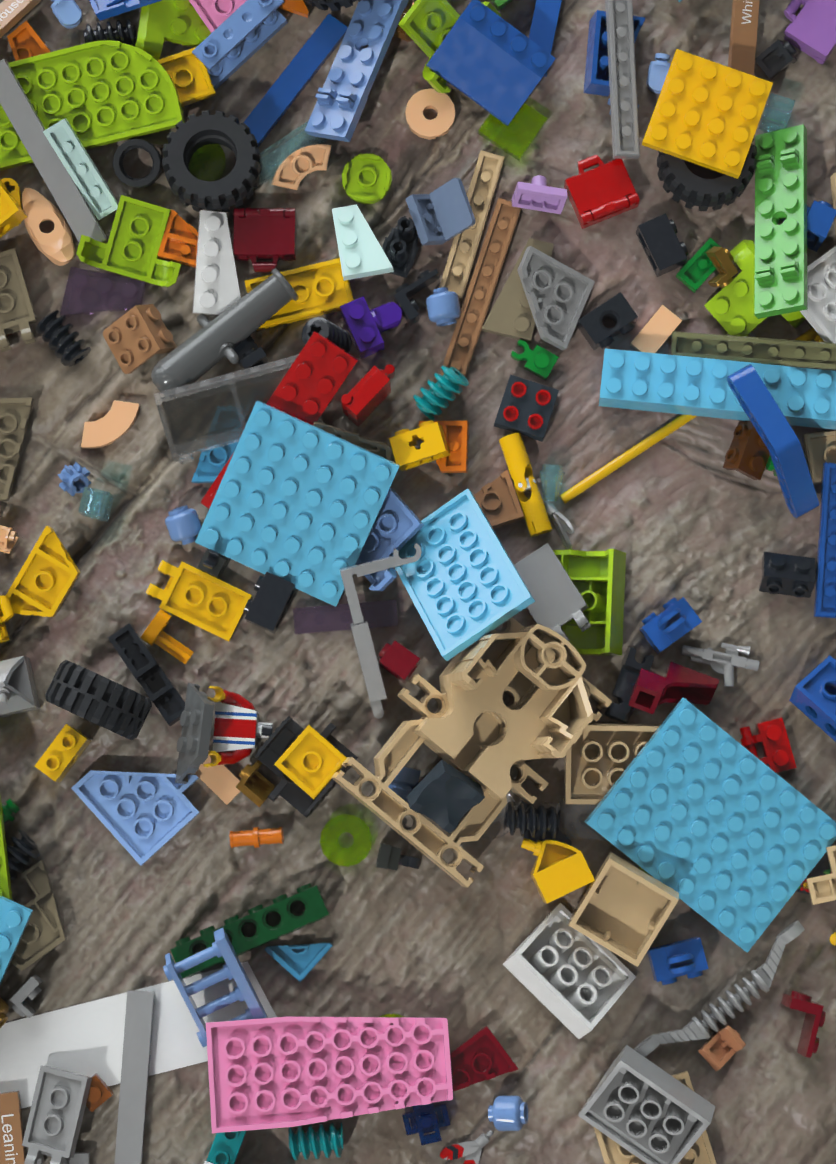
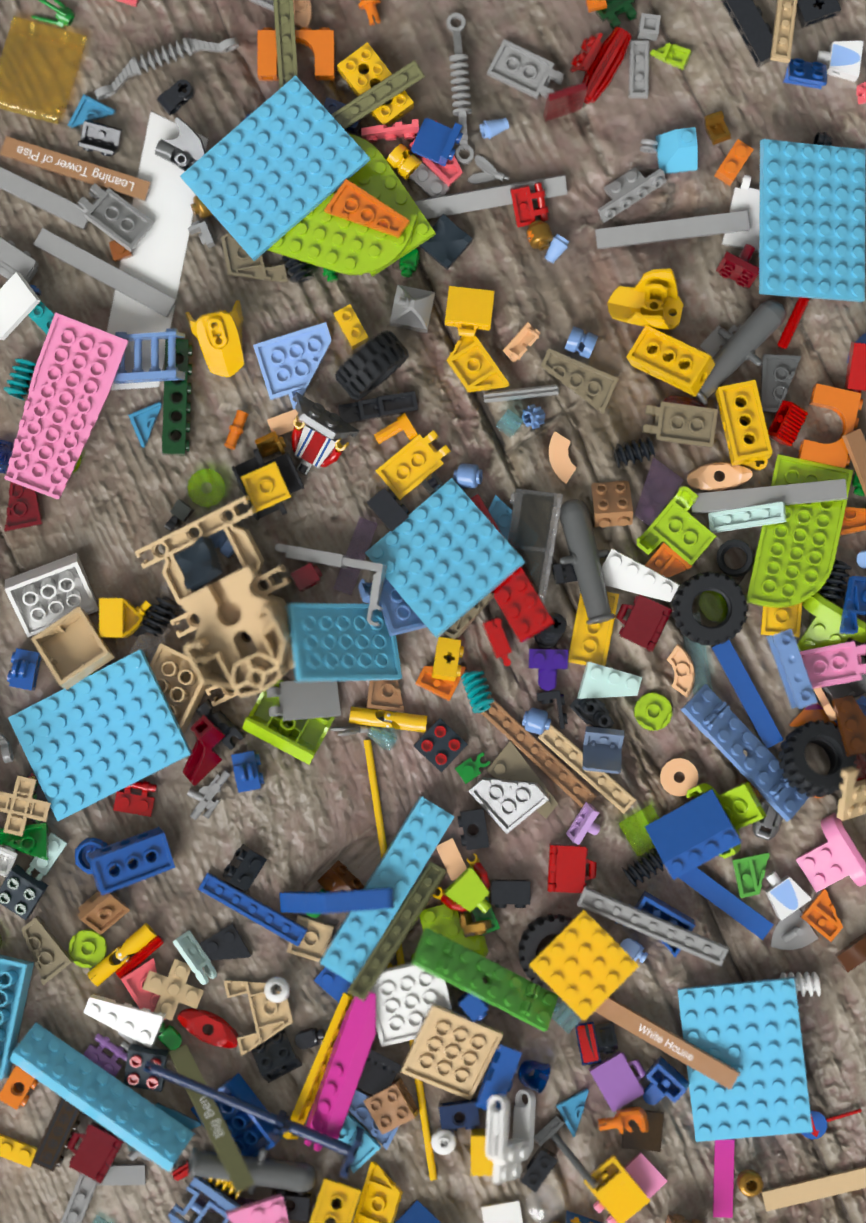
camera: 115 degrees right, 5 degrees up
none -> yellow piece [185,300,244,377]
none -> lime torso [433,853,492,914]
none -> light grey axle [483,384,559,403]
none -> red slope [574,1022,601,1066]
none -> black piece [621,848,664,887]

